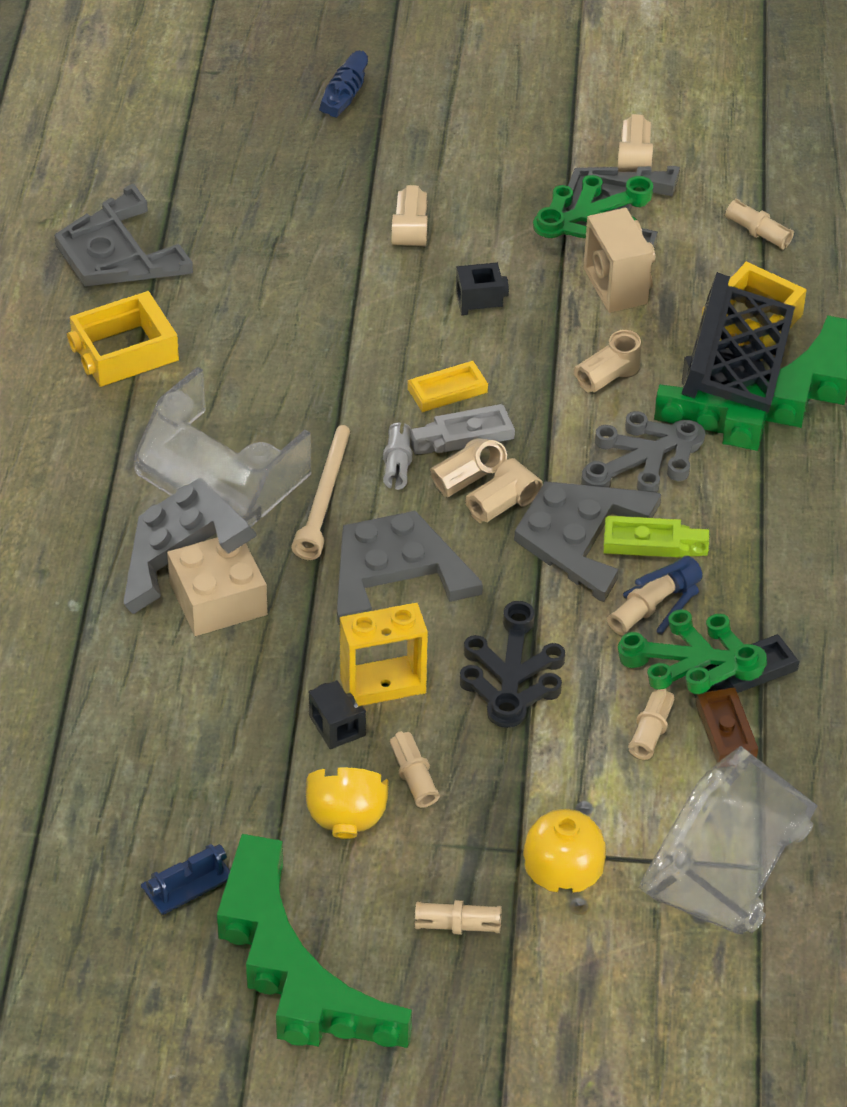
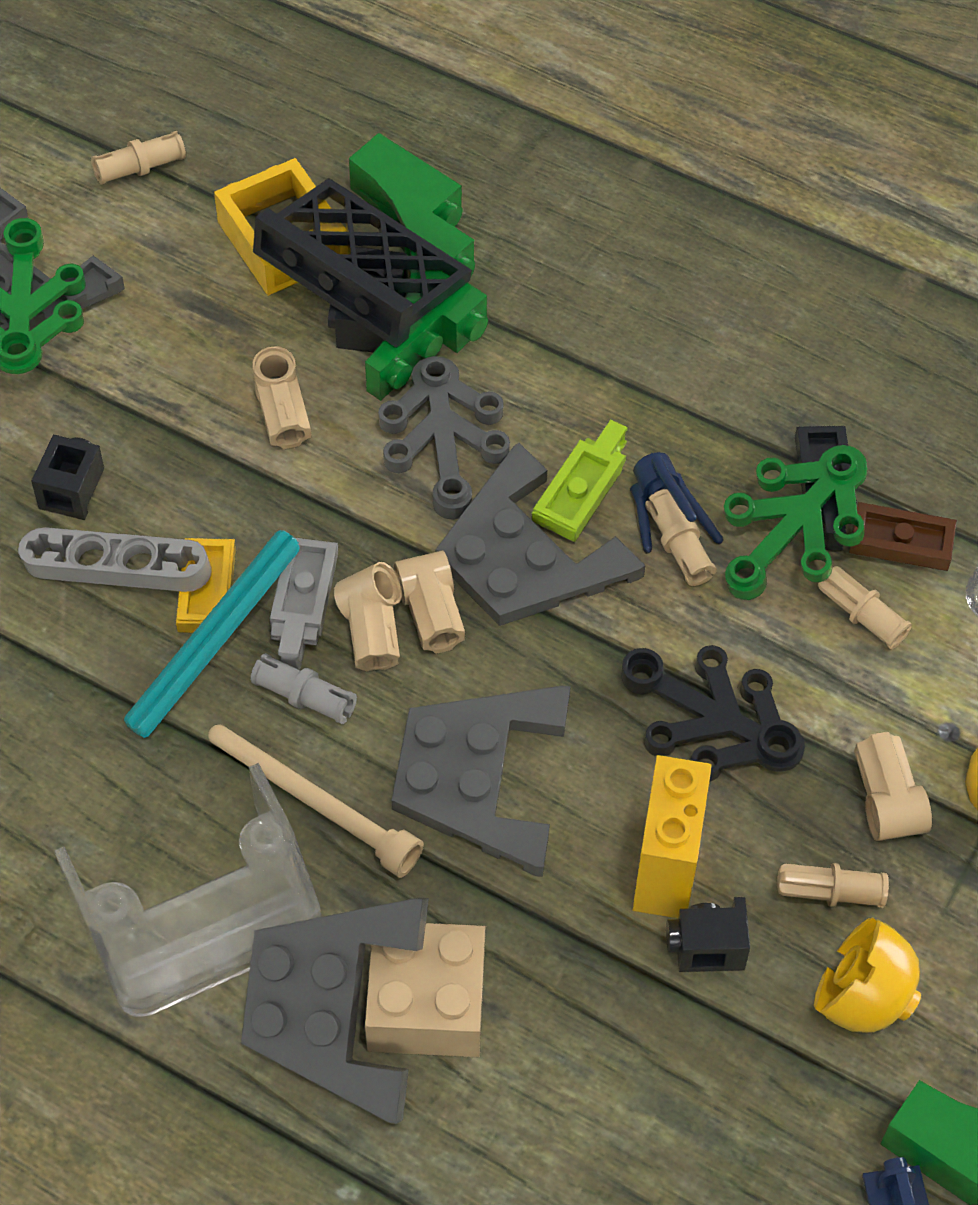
camera: 65 degrees left, 10 degrees up
tan brick [583,208,655,313] -> none
none -> light grey beam [18,528,212,592]
none -> teal axle [124,530,300,738]
none -> tan piece [854,732,932,841]

